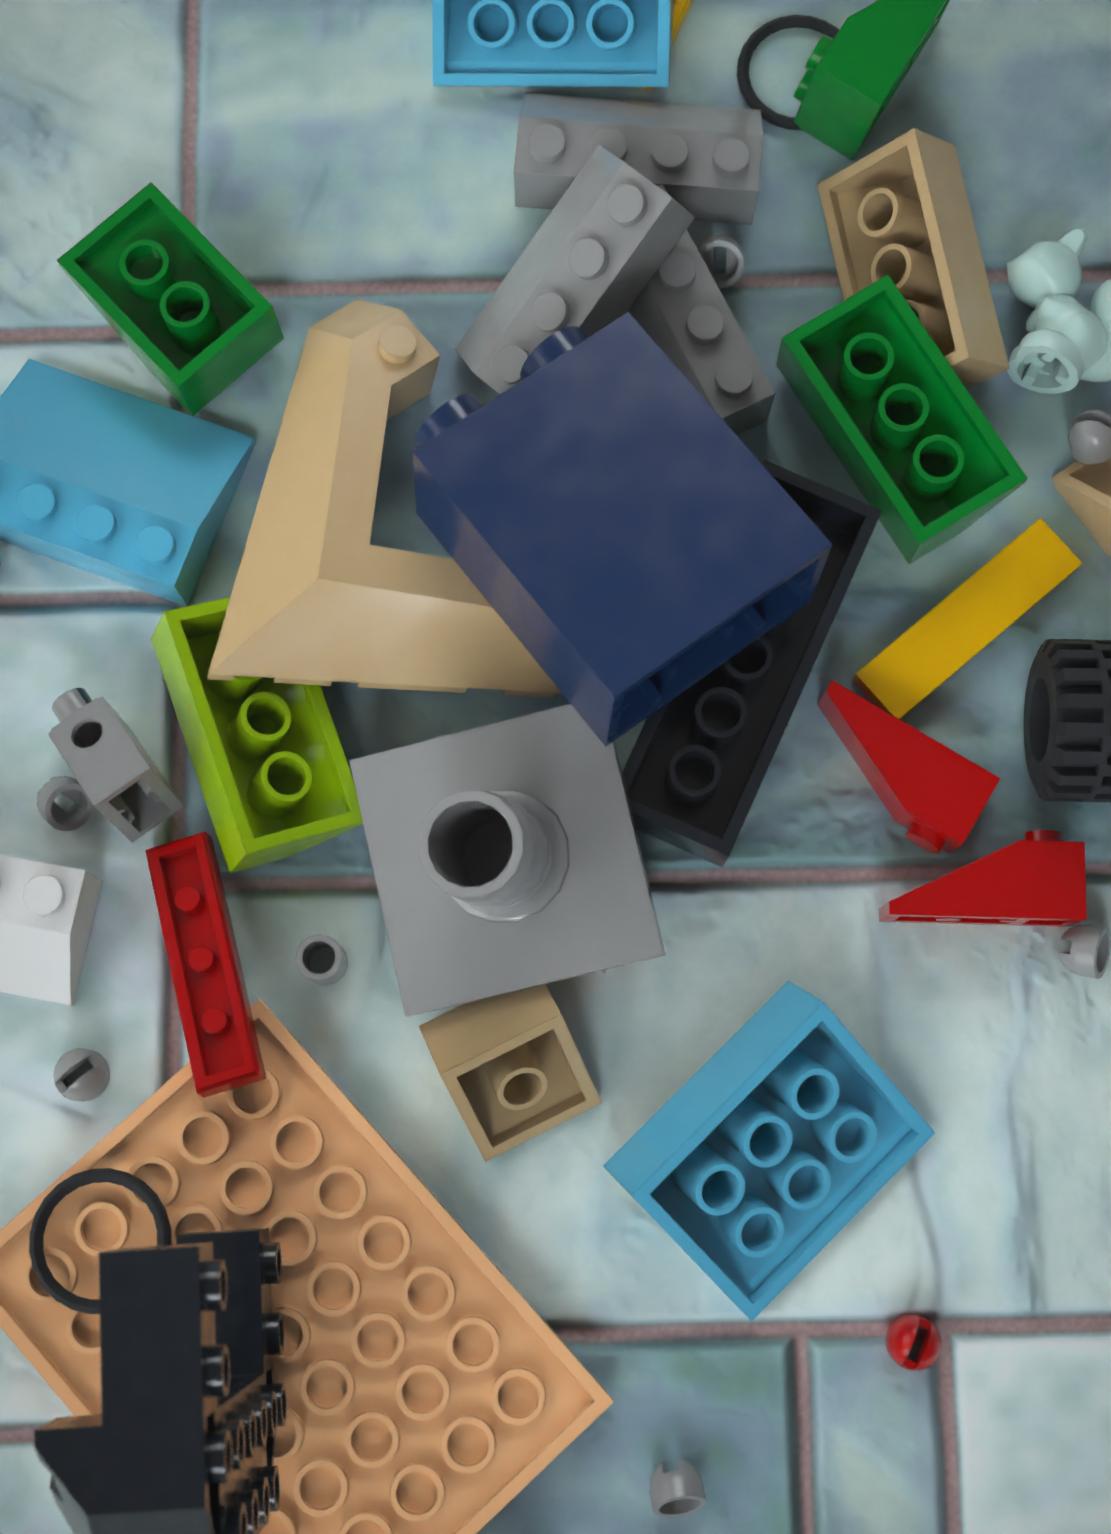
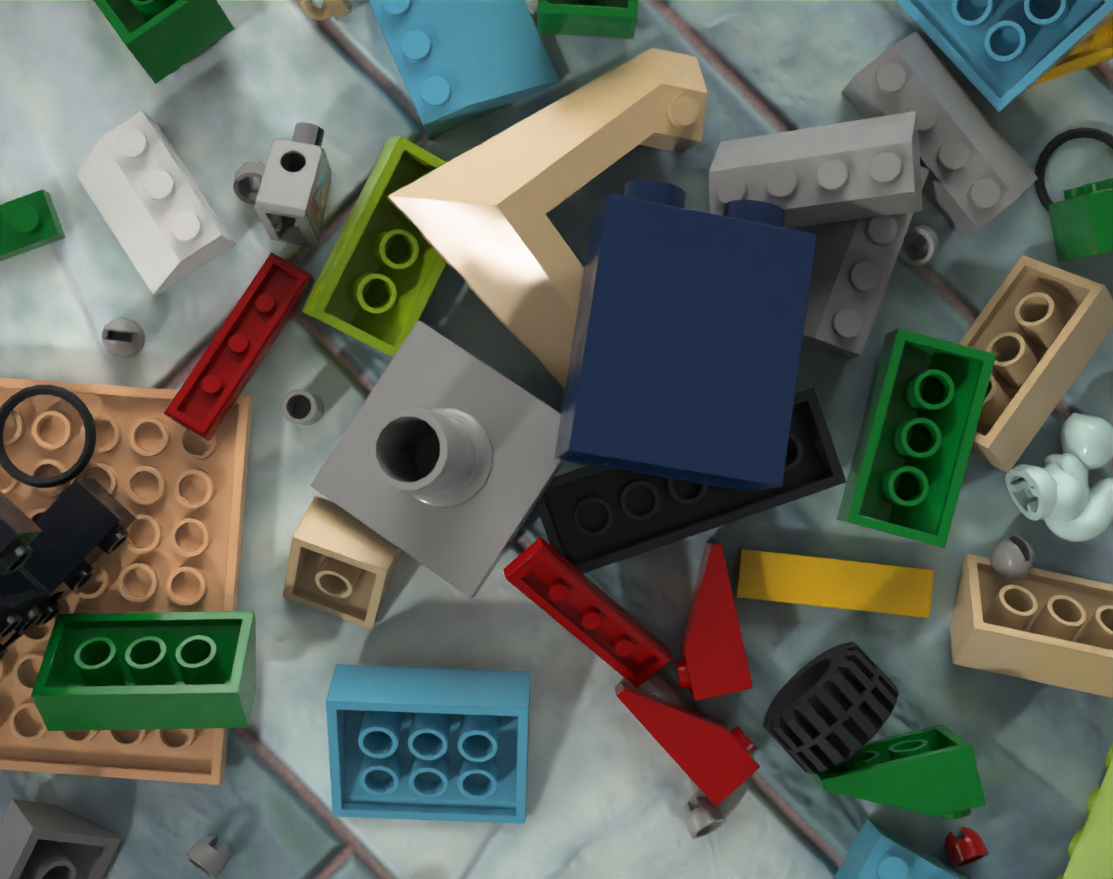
camera: 45 degrees right, 10 degrees up
none -> green slope [31,611,256,731]
none -> red tile [503,537,673,688]

